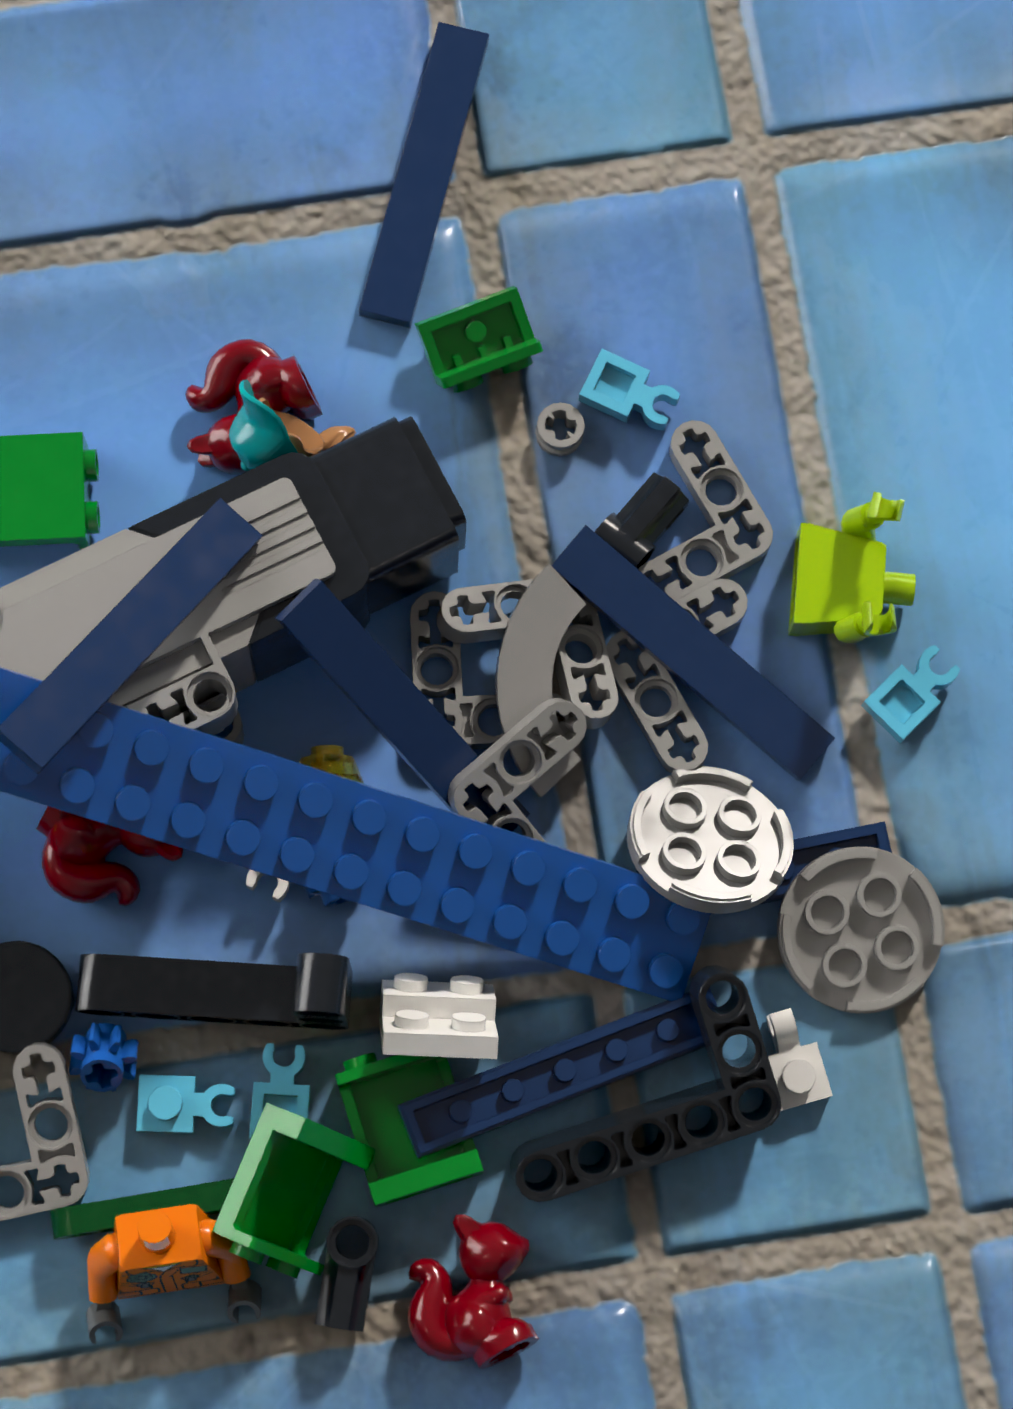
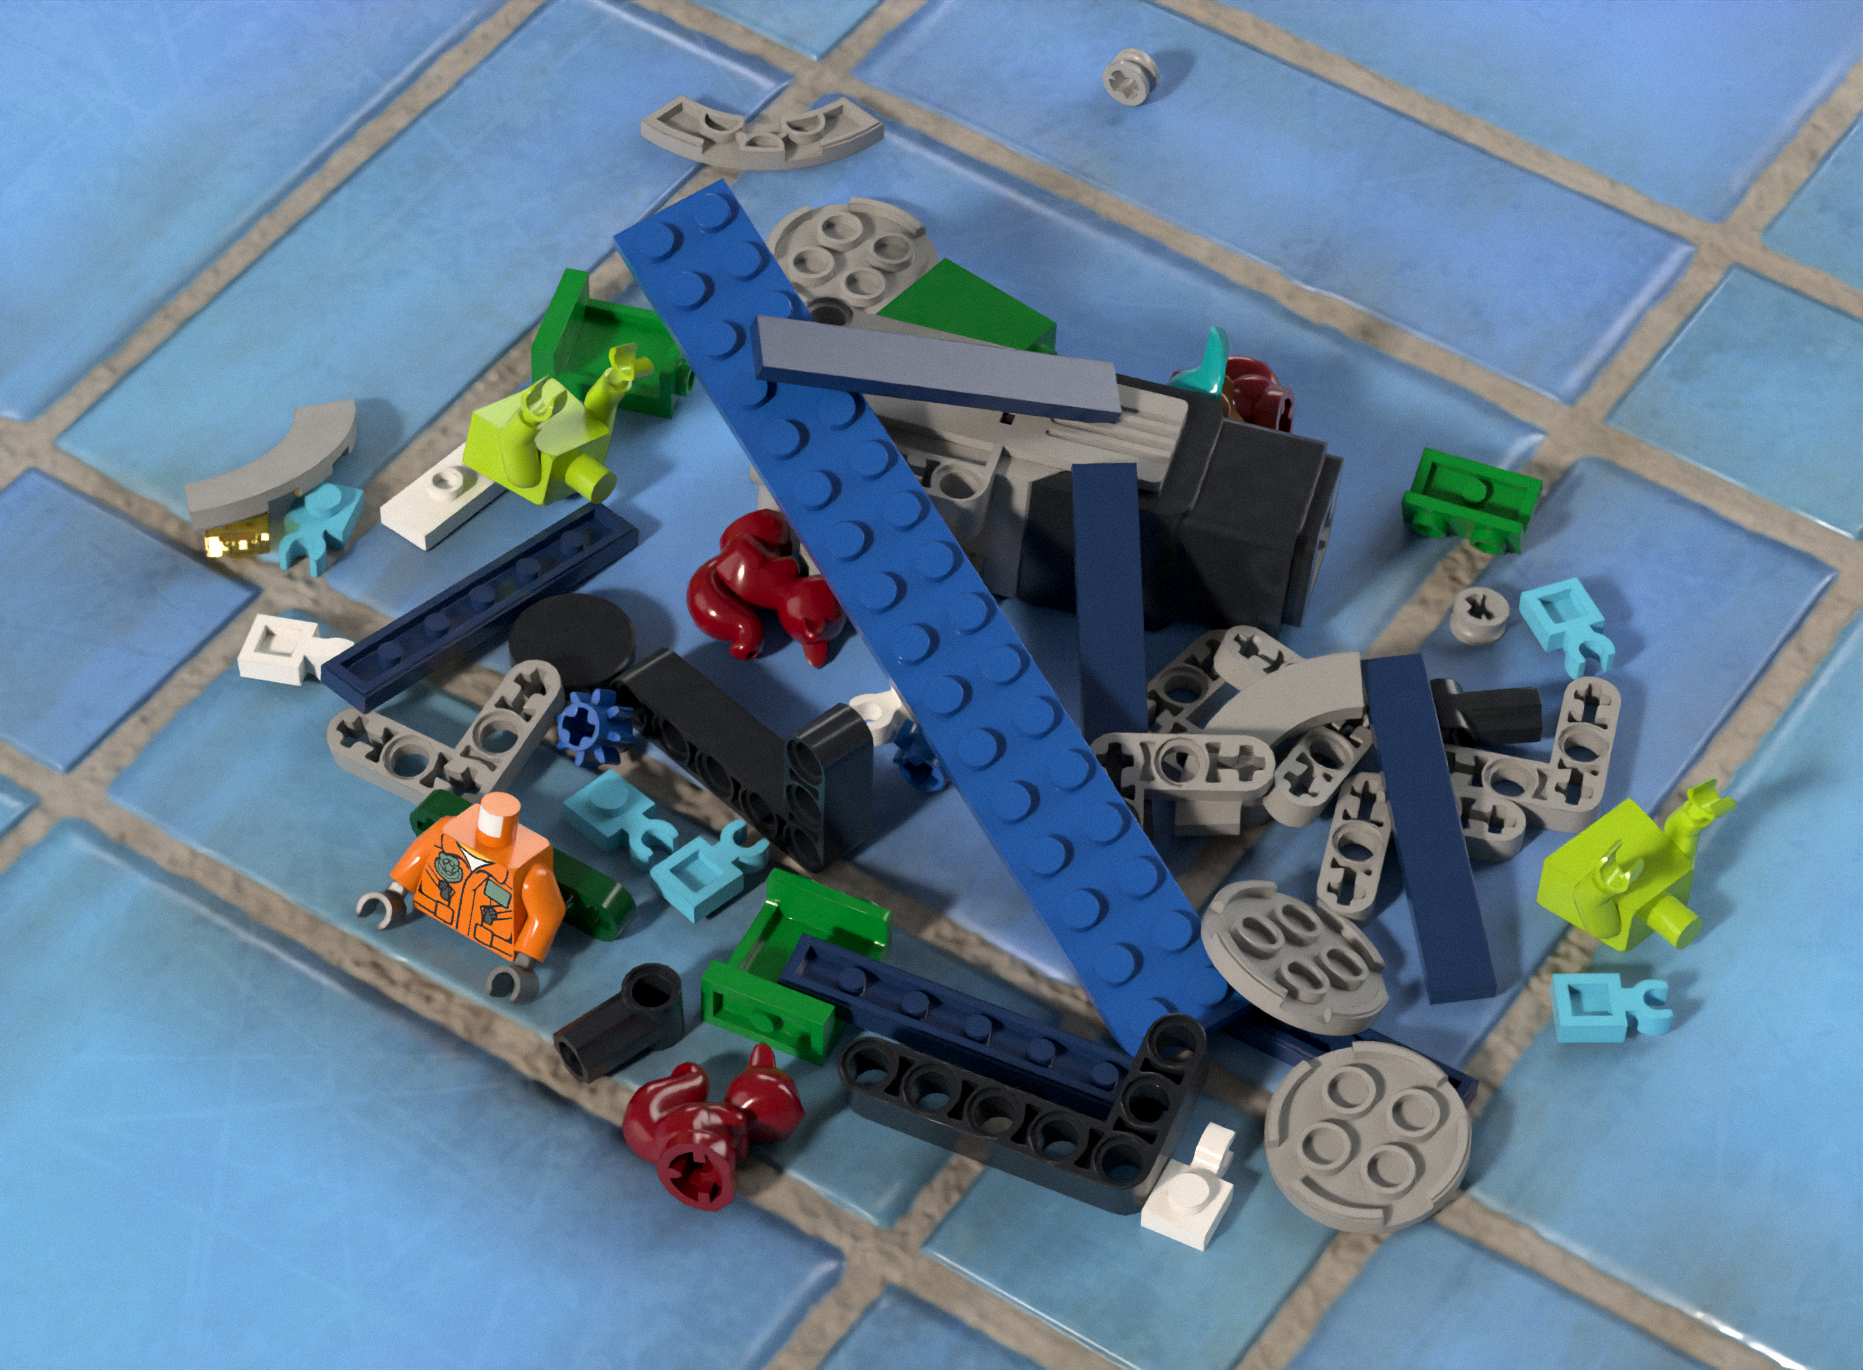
camera: 45 degrees right, 30 degrees down
green panel [212,1102,375,1279] -> none
dark blue tile [359,22,489,328] -> none
white plate [379,973,499,1059] -> none

